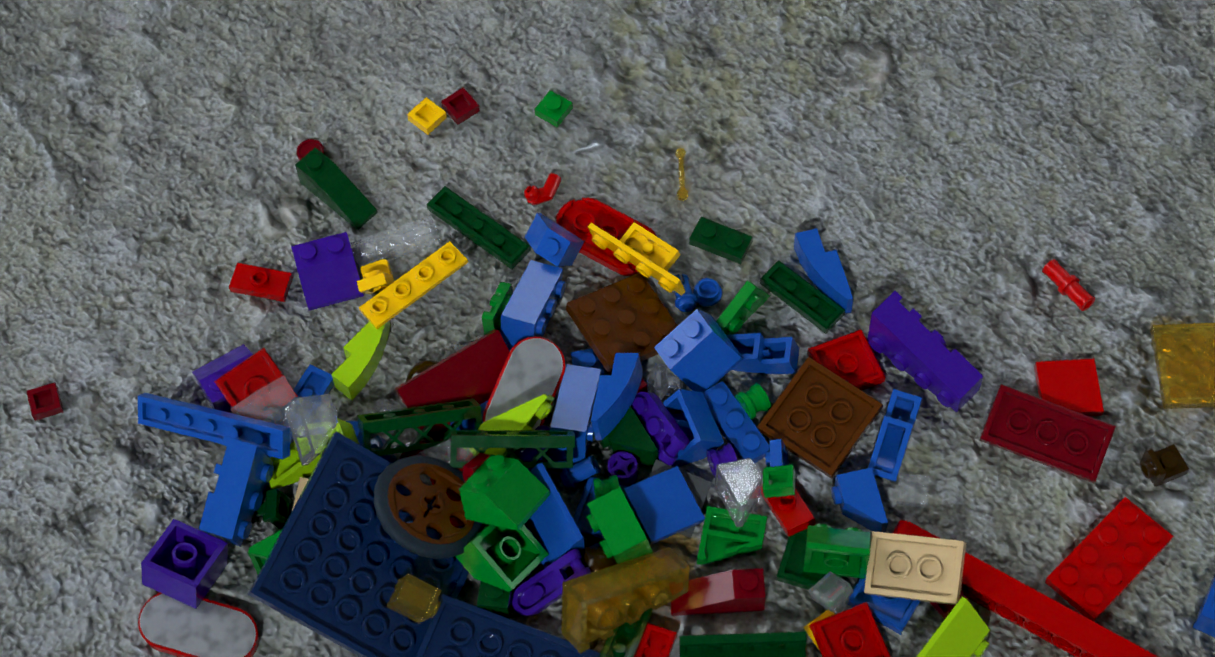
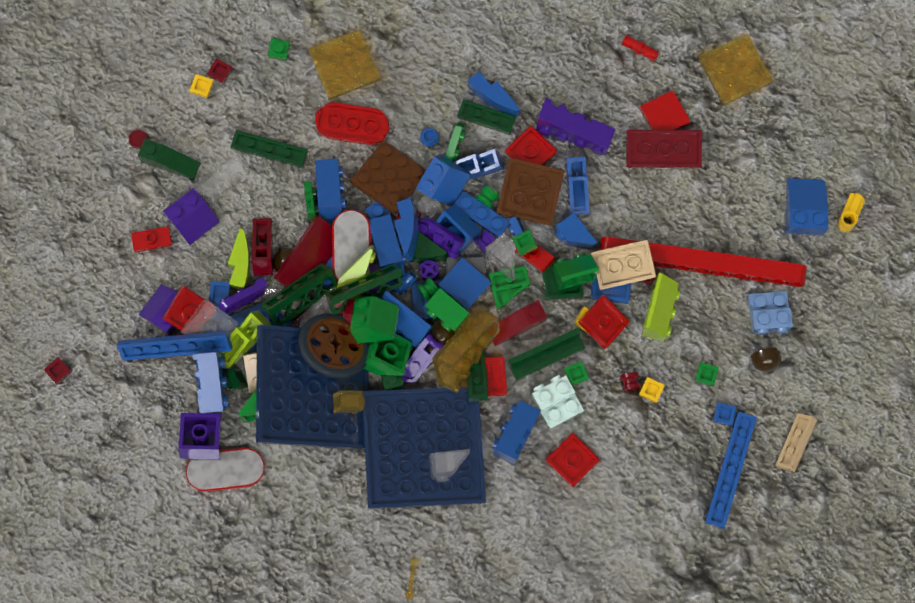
camera: 30 degrees left, 15 degrees up
clear slope [285,394,338,466] -> none
yellow bracket [356,259,394,294] -> none
yellow bracket [359,241,468,329] -> none
red arm [524,173,562,205] -> none
blue slope [525,213,584,267] -> none
yellow bracket [588,222,686,296] -> none
blue pin [674,274,697,312] -> none
clear yellow hinge [675,148,688,201] -> none
dark green plate [689,217,753,264] -> none
clear tile [808,571,854,614] -> none
red plate [1045,497,1174,622] -> none
dark brown bracket [1140,444,1189,487] -> none
none -> dark purple plate [218,278,267,315]
none -> dark red slope [252,218,273,276]
none -> clear yellow plate [308,29,381,100]

